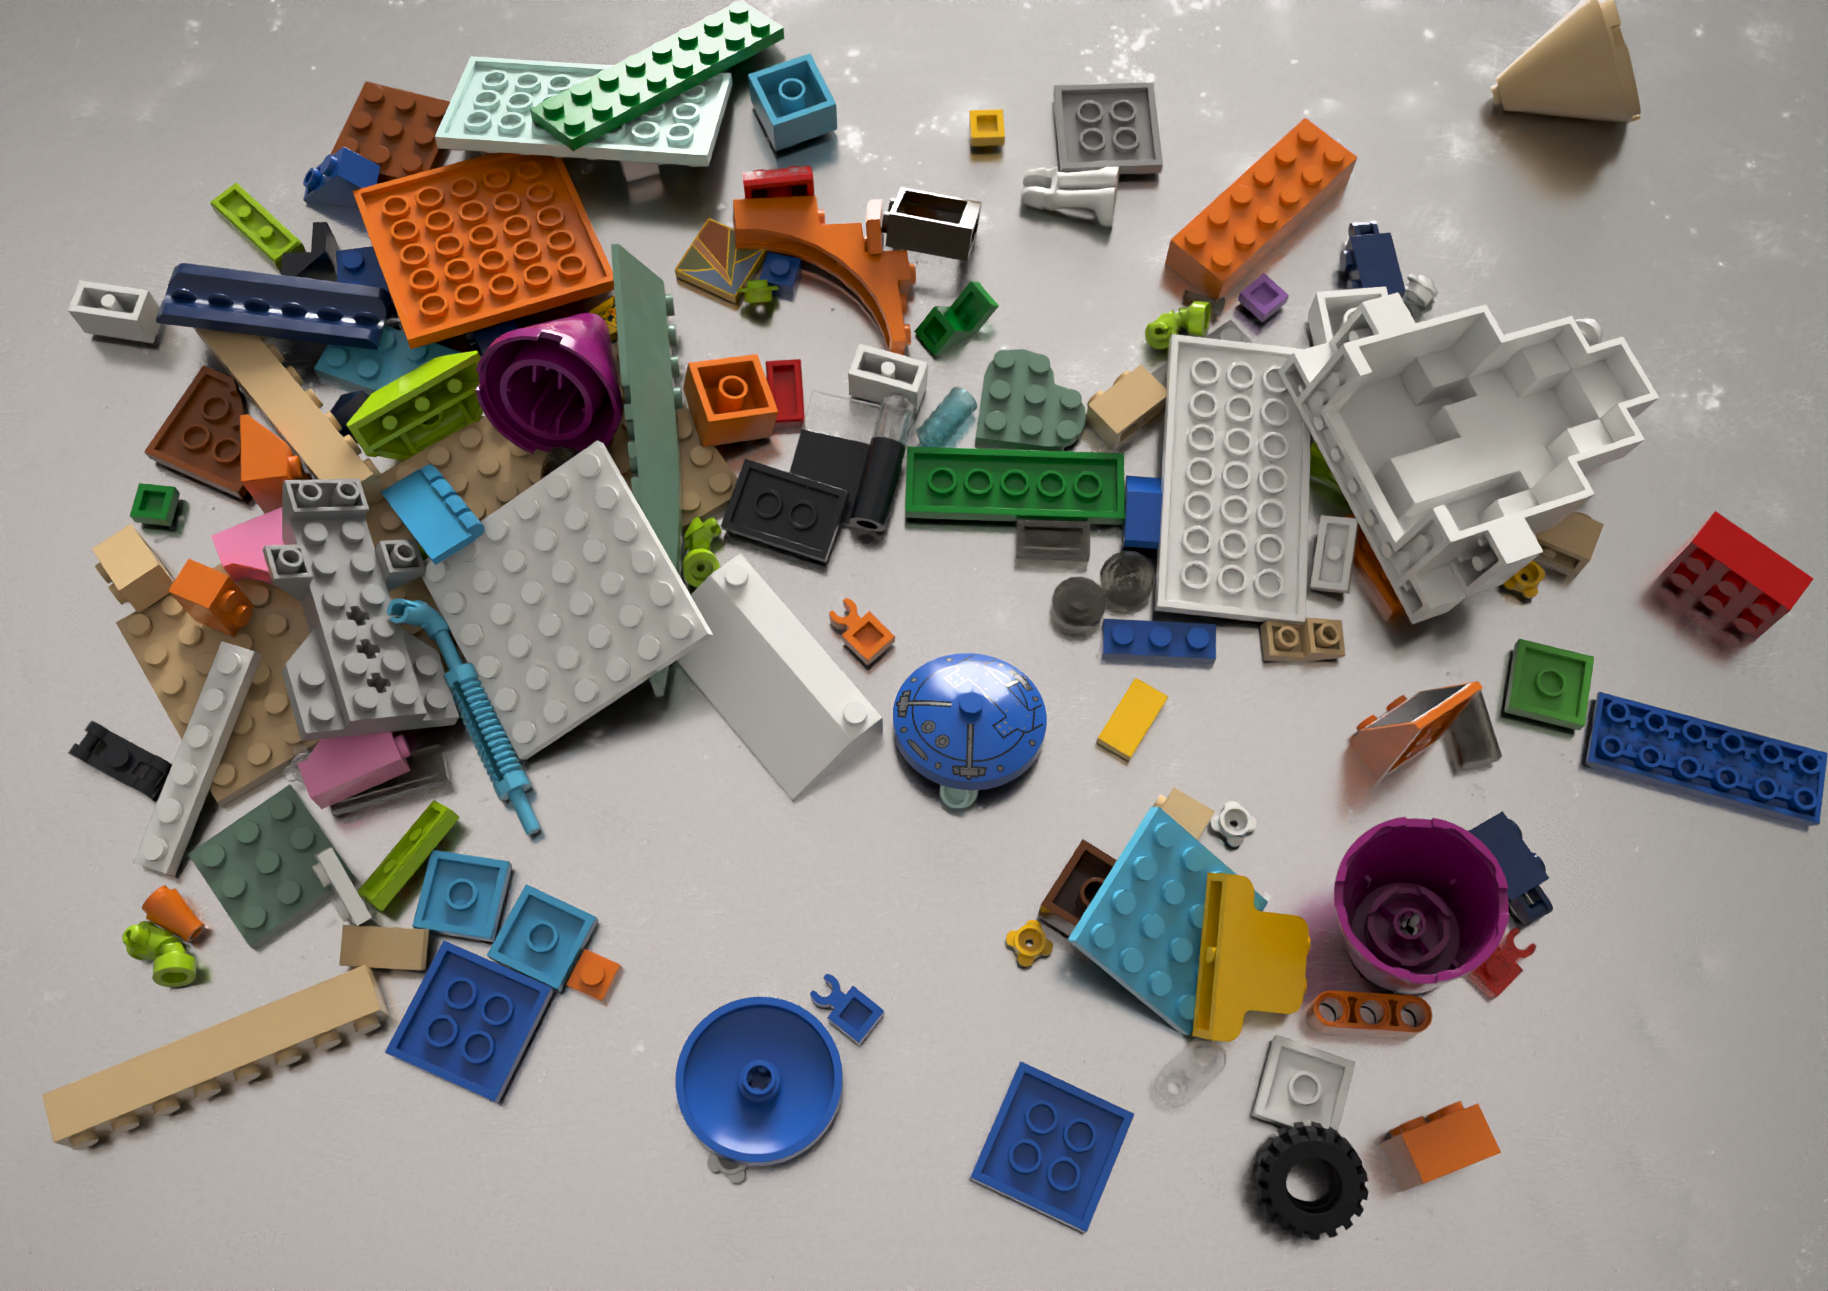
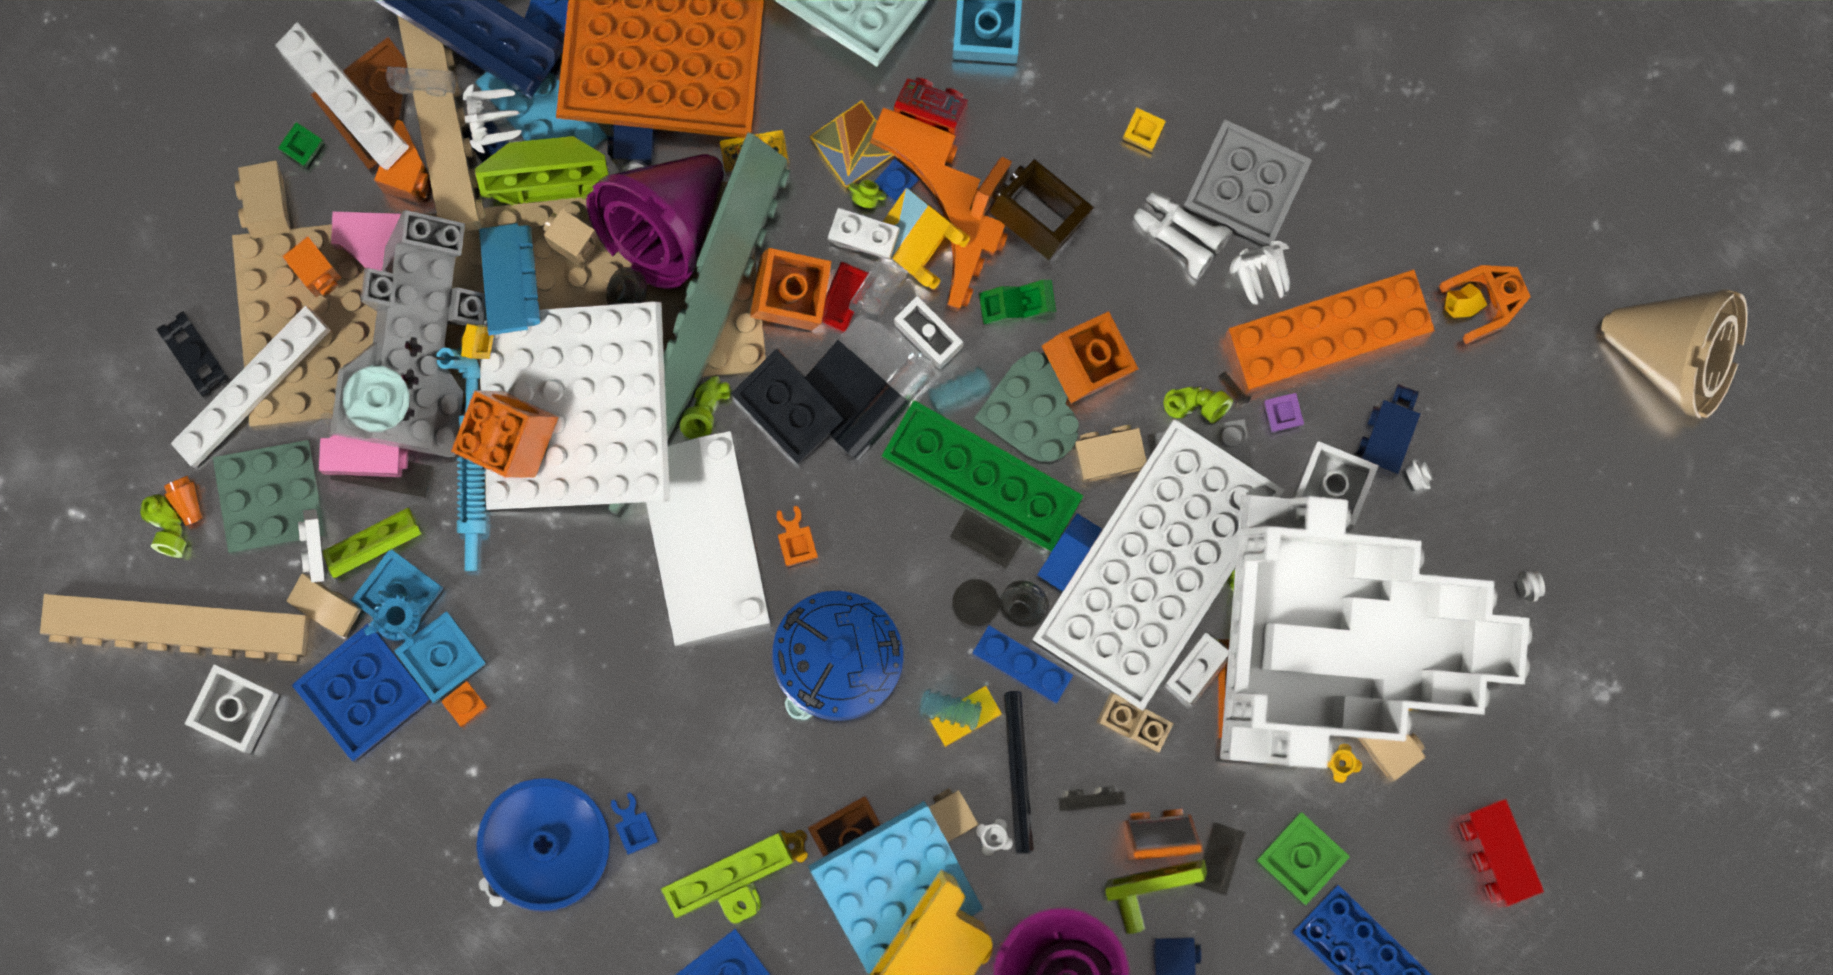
camera: 30 degrees right, 15 degrees up
none -> white brick [185,664,279,754]
none -> white plate [275,23,409,170]
none -> light aqua tile [343,366,409,432]
none -> dark azure piece [364,584,428,648]
none -> clear plate [386,67,456,97]
none -> orange brick [451,390,559,478]
none -> yellow plate [461,324,494,359]
none -> white piece [463,84,522,153]
none -> tan brick [543,209,600,268]
none -> lime plate [661,831,794,924]
none -> white plate [828,208,900,260]
none -> clear plate [849,257,909,323]
none -> yellow flag [882,187,971,290]
none -> clear light blue piece [919,688,982,730]
none -> black axle [1004,691,1034,854]
none -> orange brick [1042,311,1139,403]
none -> clear smoke plate [1057,786,1126,812]
none -> lime piece [1105,859,1207,934]
none -> white piece [1230,241,1290,305]
none -> orange piece [1439,265,1531,345]
none -> yellow piece [1444,283,1487,318]

